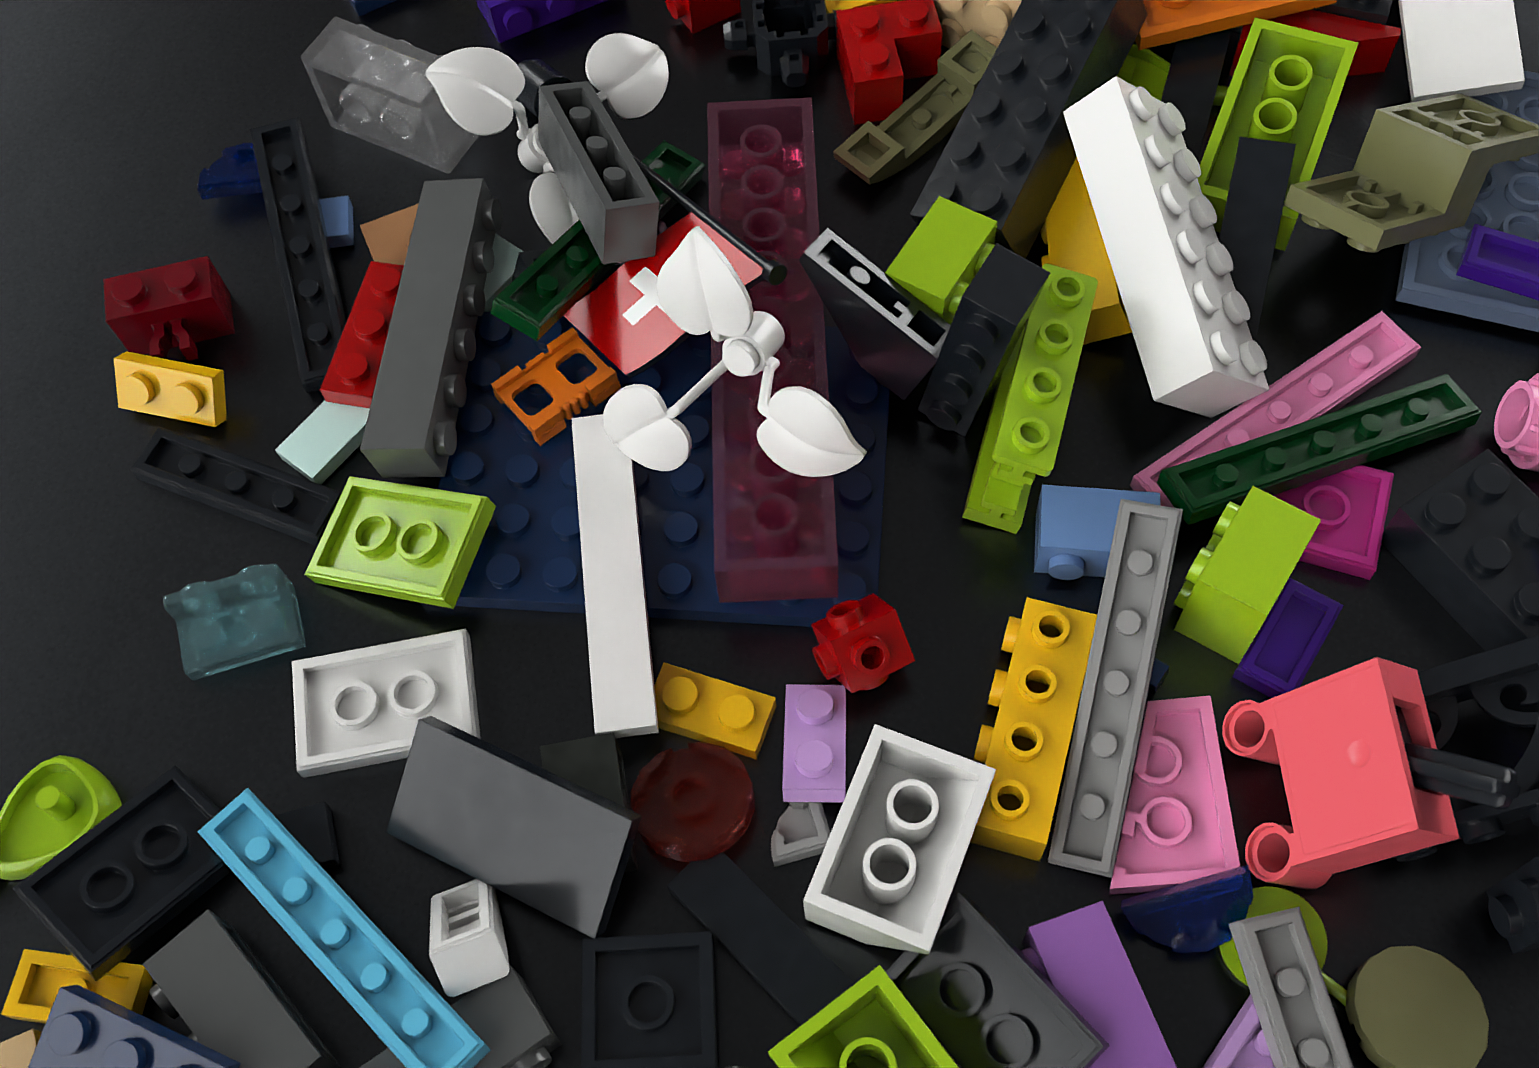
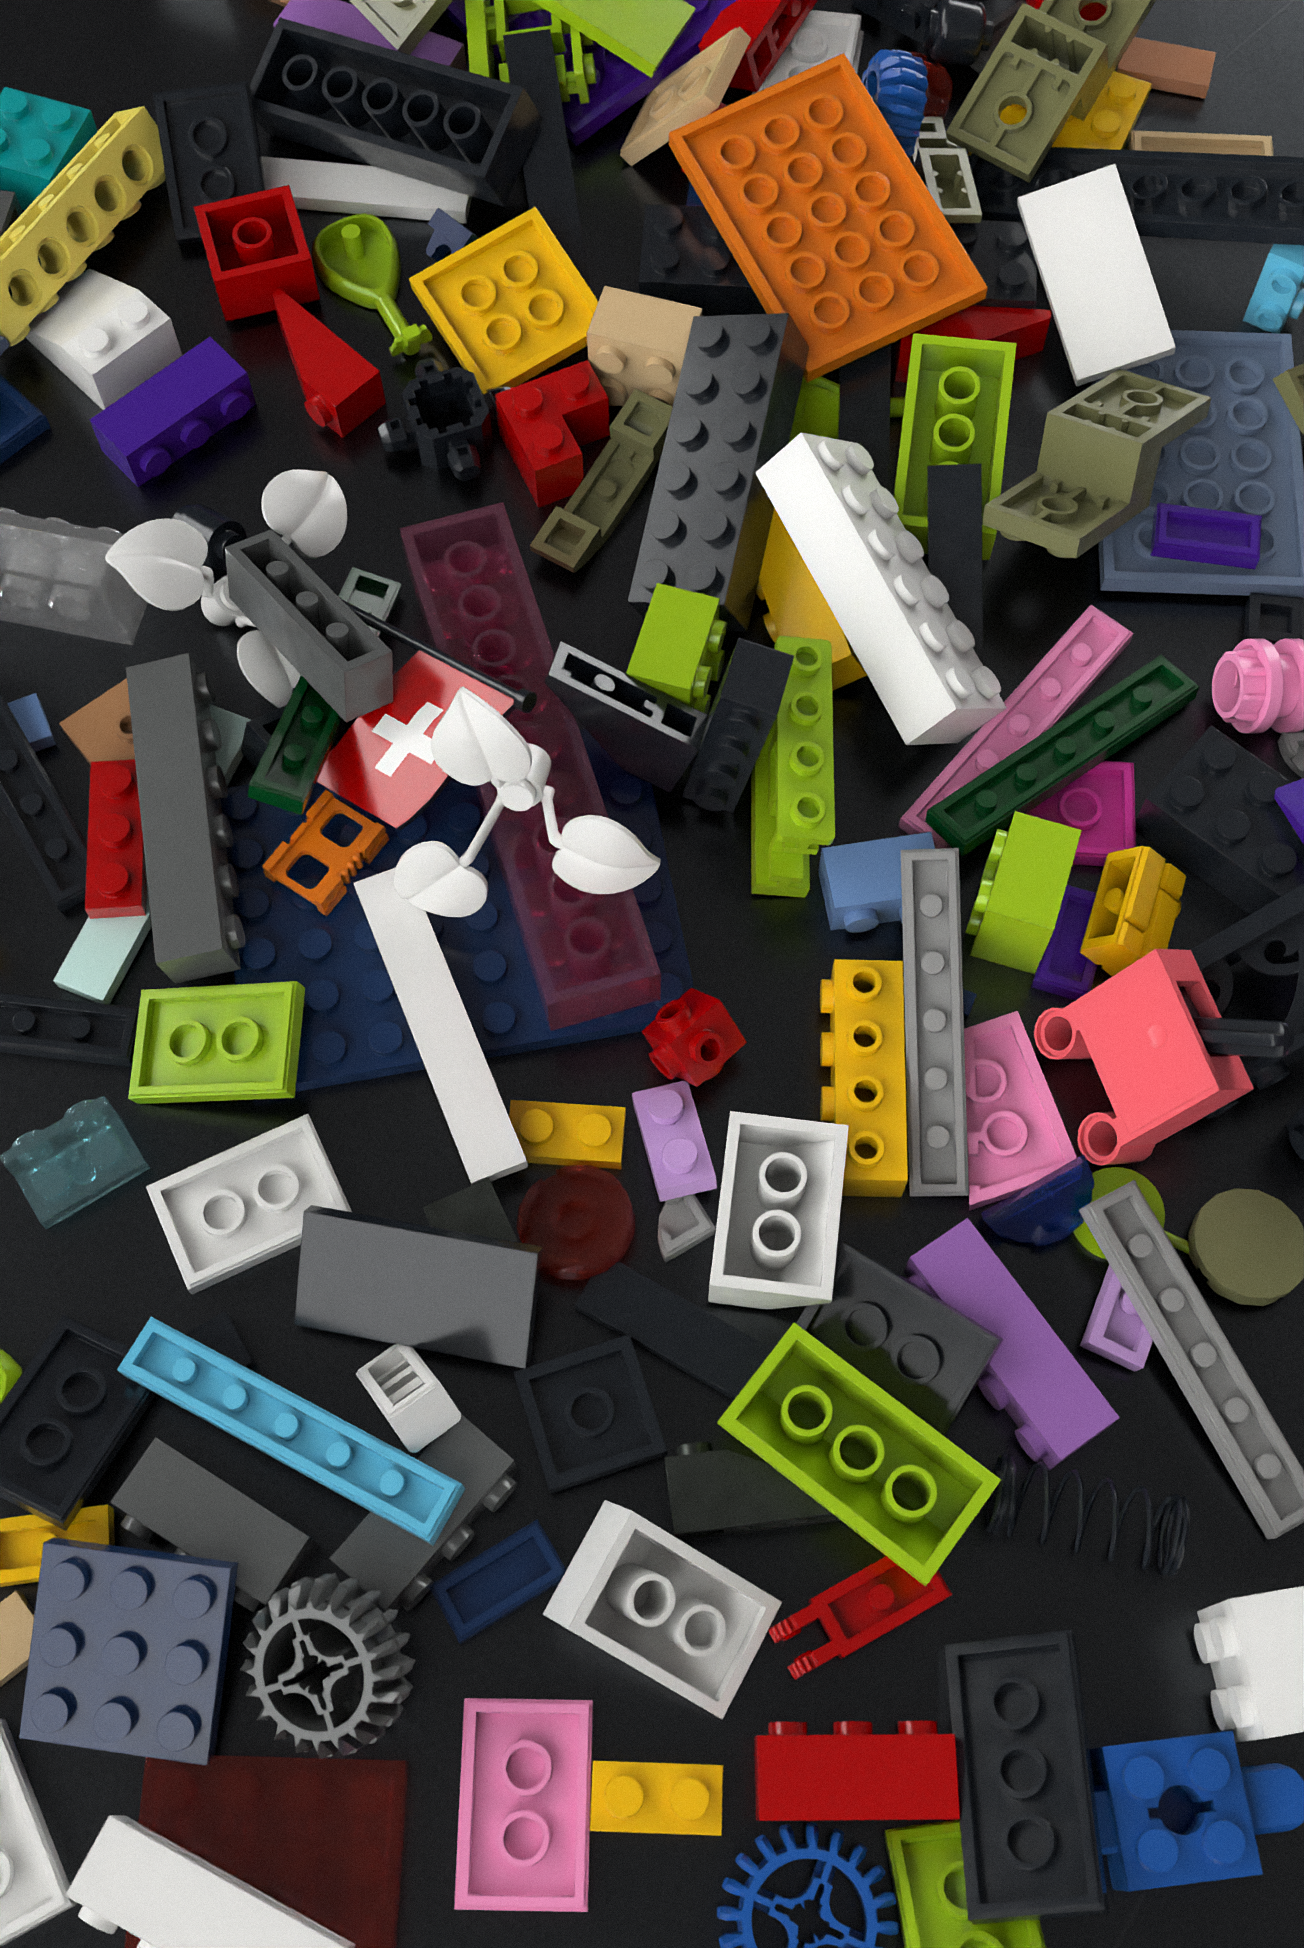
camera: 20 degrees left, 5 degrees up
none -> yellow brick [1080,846,1187,977]

